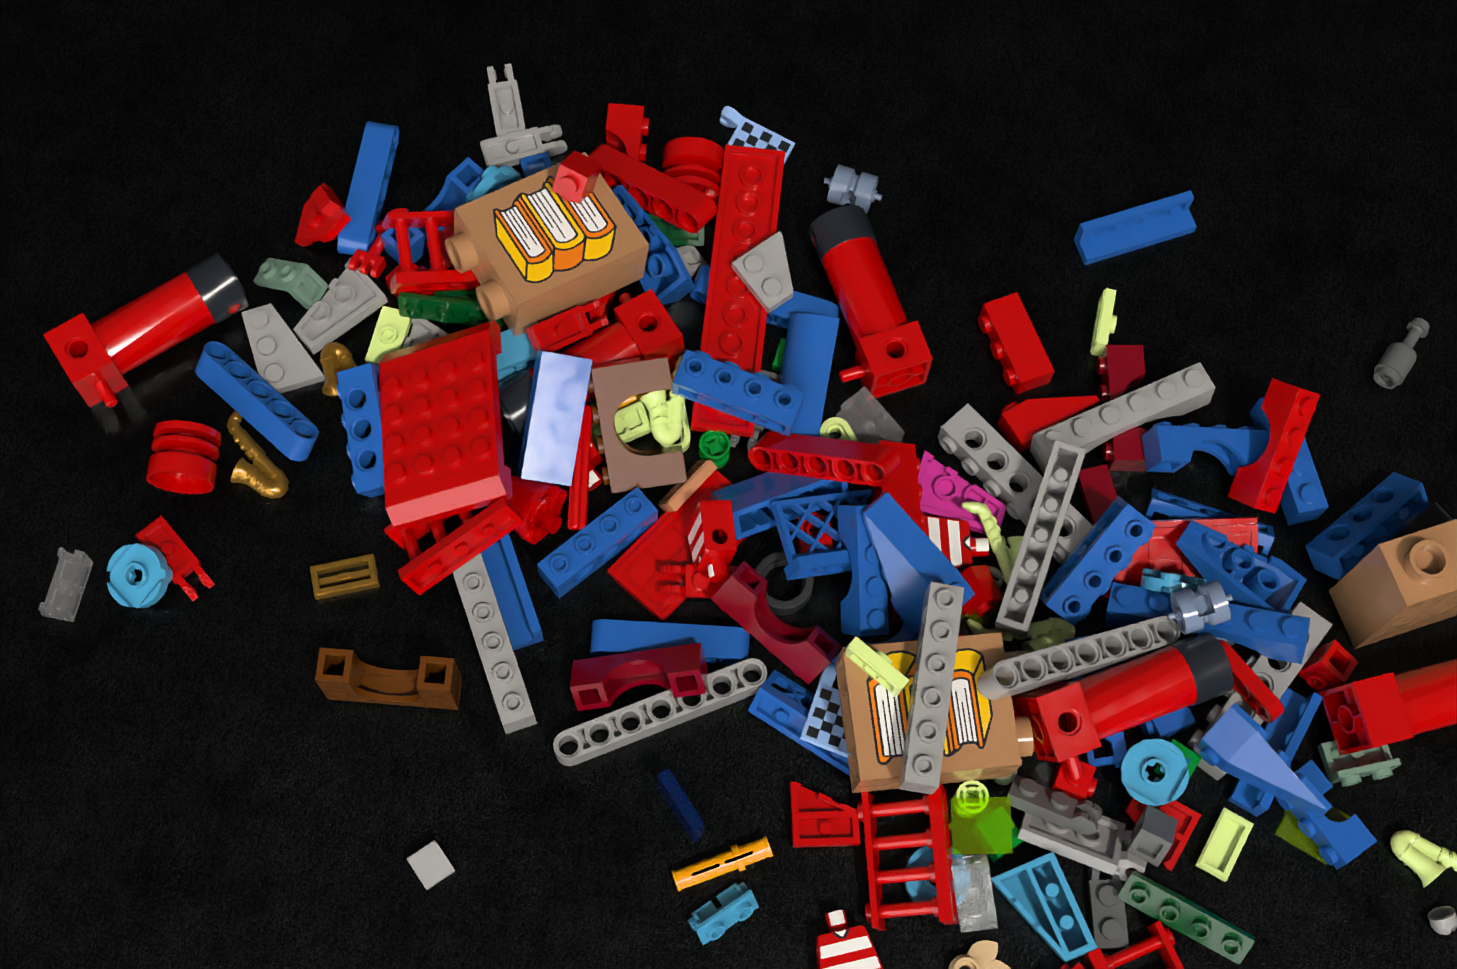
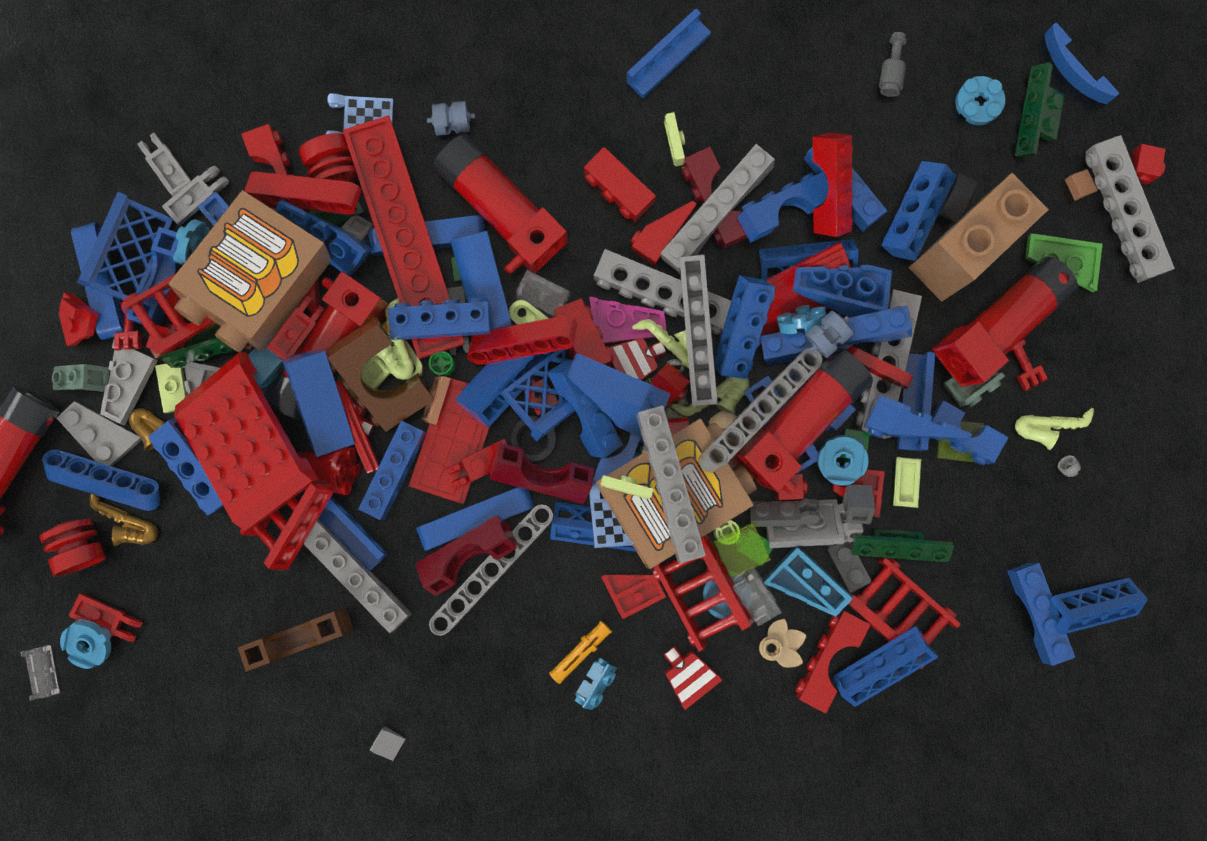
camera: 20 degrees left, 15 degrees up
pearl gold tile [310,554,380,600] -> none
red brick [551,150,602,204] -> none
clear blue tile [657,768,704,843] -> none
red torso [686,500,737,583] -> none
light grey wing [732,231,794,314] -> none
dark red tile [1077,464,1117,526] -> none
red brick [1298,640,1358,694] -> none
none -> blue fence [77,192,173,300]
none -> red hinge [1010,338,1047,391]

